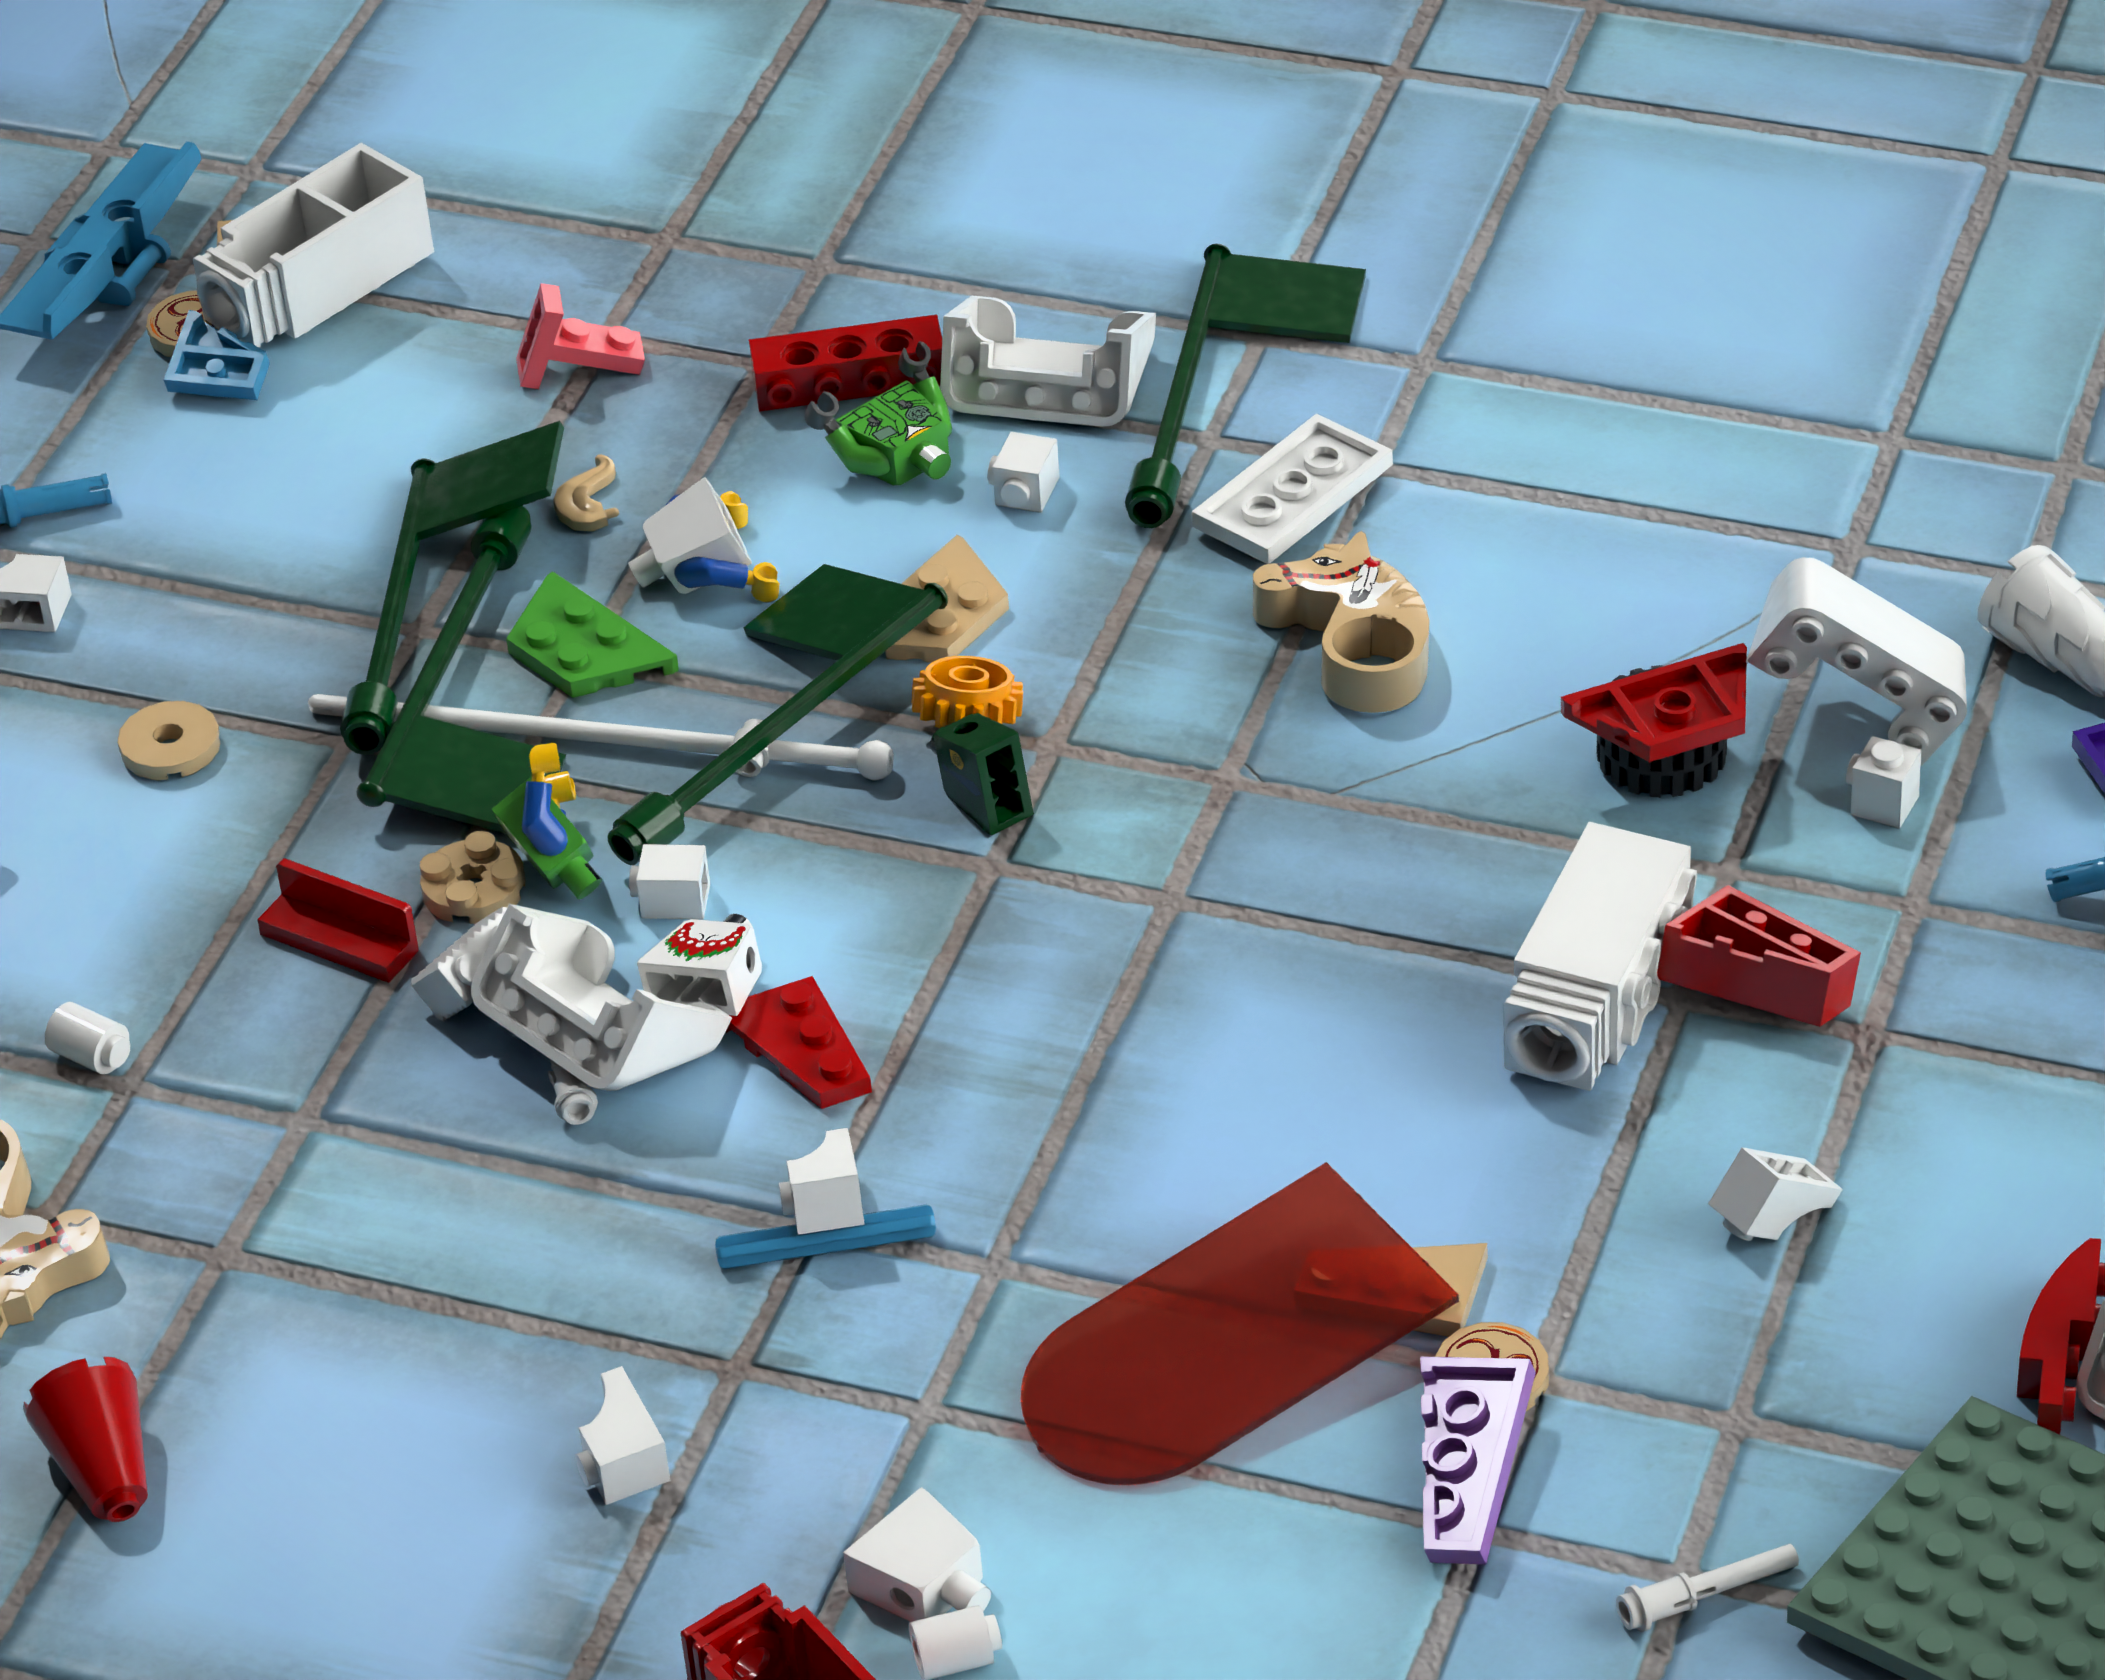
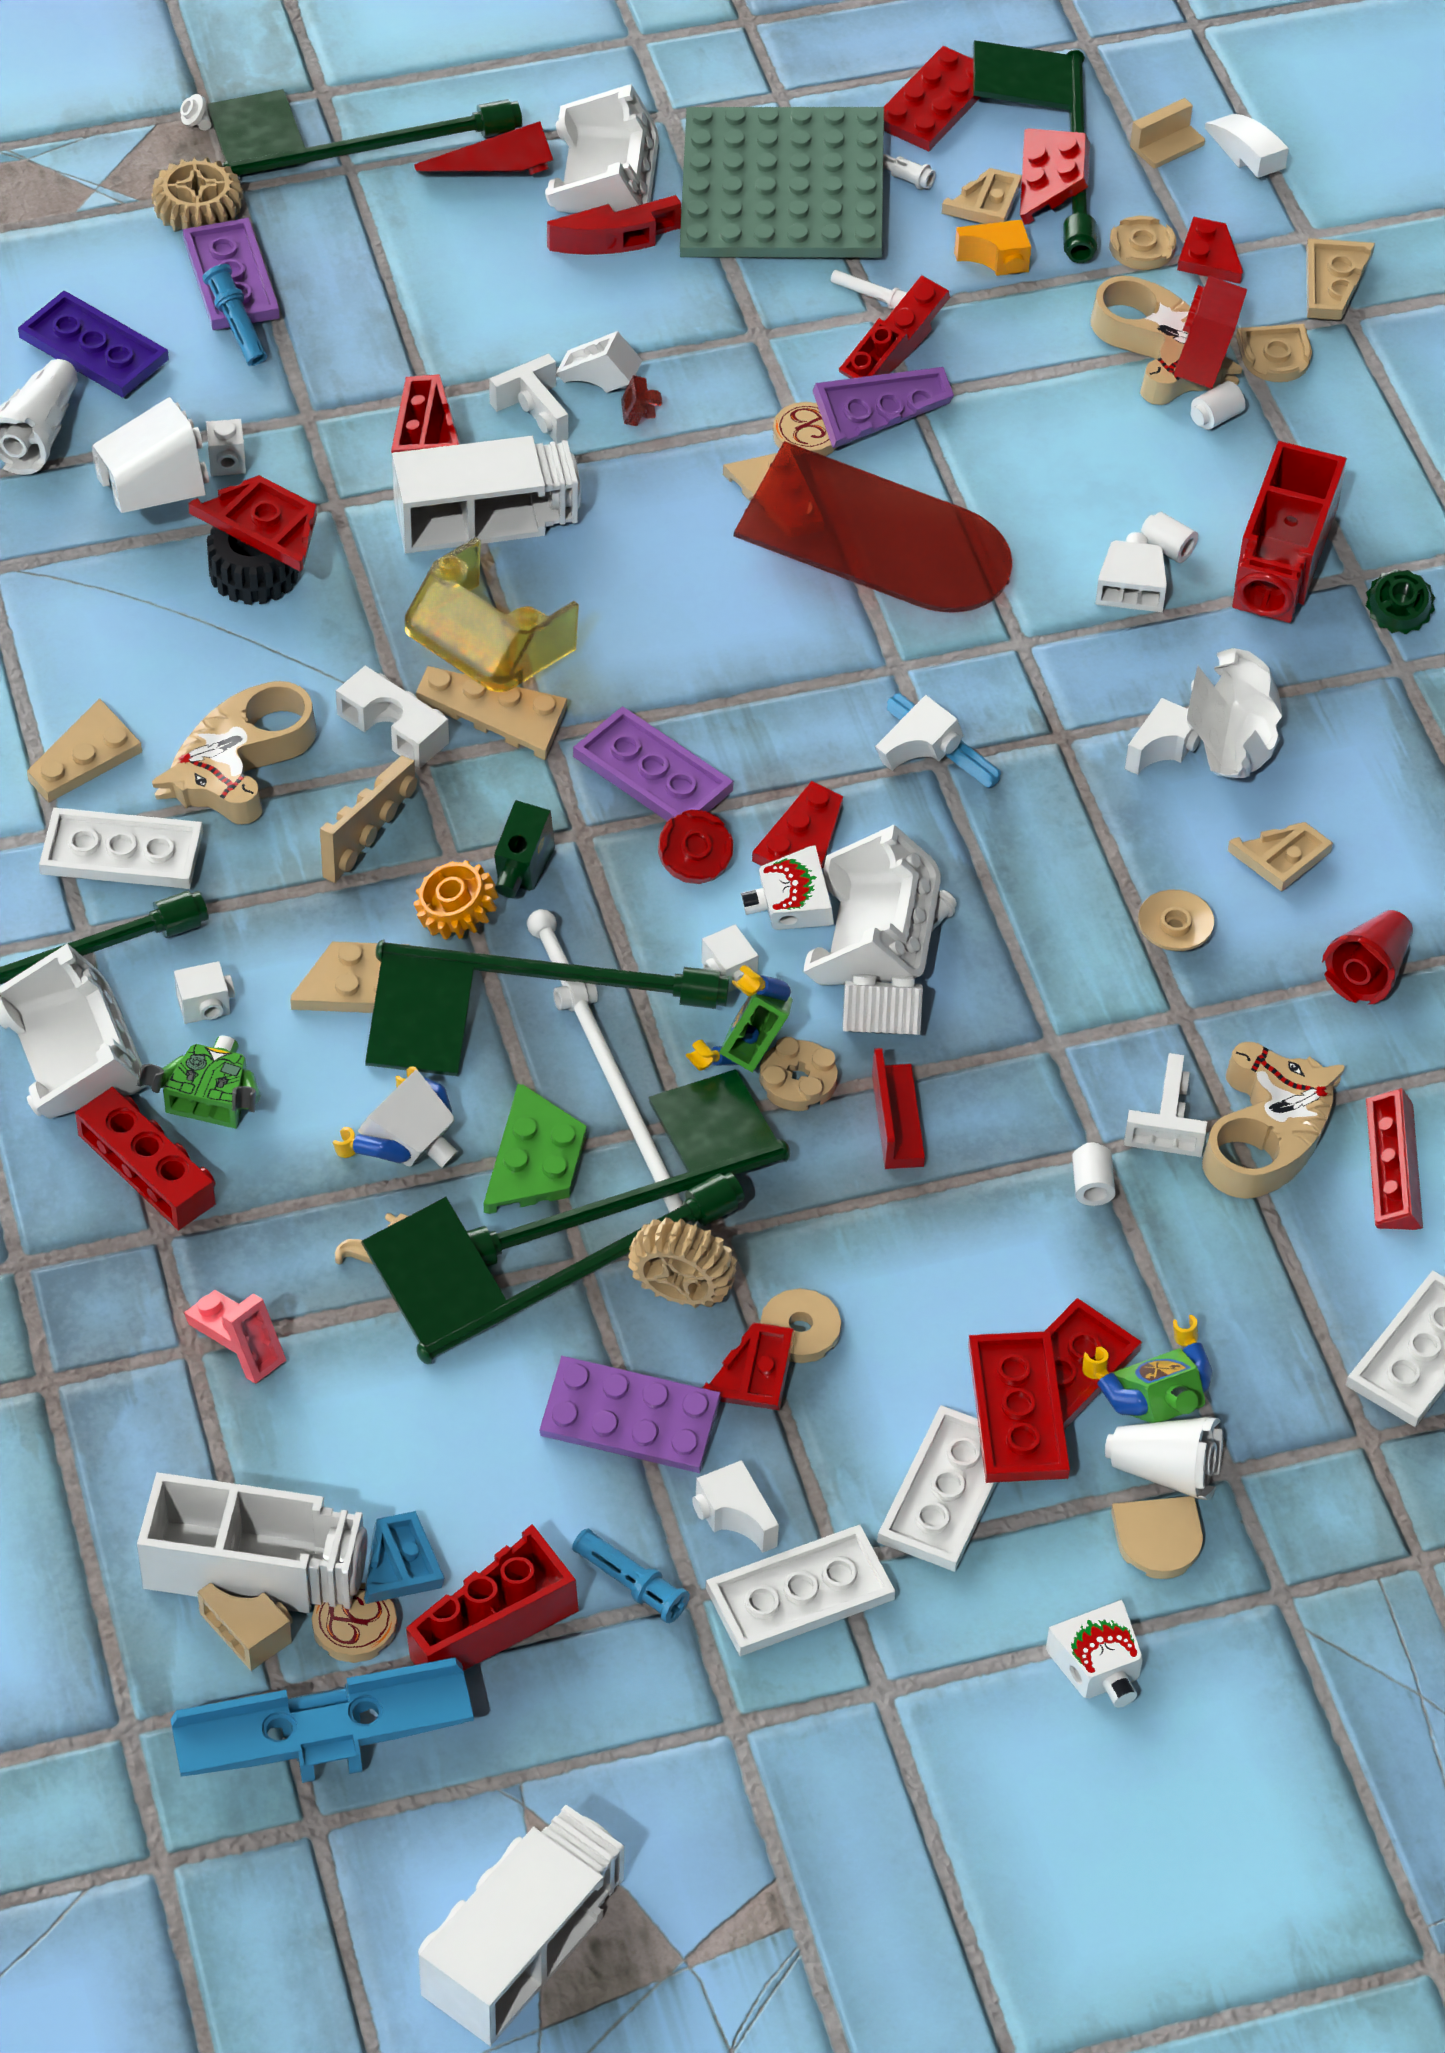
camera: 130 degrees left, 10 degrees up
none -> tan wing [27,698,142,803]
none -> tan wing [320,755,417,883]
none -> white arch [336,665,449,769]
none -> clear yellow windscreen [404,537,579,692]
none -> red wedge [406,1524,579,1671]
none -> tan wing [416,666,567,760]
none -> white bracket [489,353,568,443]
none -> medium lavender plate [539,1355,721,1473]
none -> medium lavender plate [573,706,733,821]
none -> clear red tile [621,375,662,426]
none -> tan gear [628,1217,737,1308]
none -> red tile [658,809,733,884]
none -> red wing [702,1322,795,1411]
none -> red slope [839,275,950,379]
none -> white bracket [1123,1053,1207,1157]
none -> tan dish [1138,889,1214,951]
none -> white animal [1186,648,1282,778]
none -> tan wing [1228,822,1333,892]

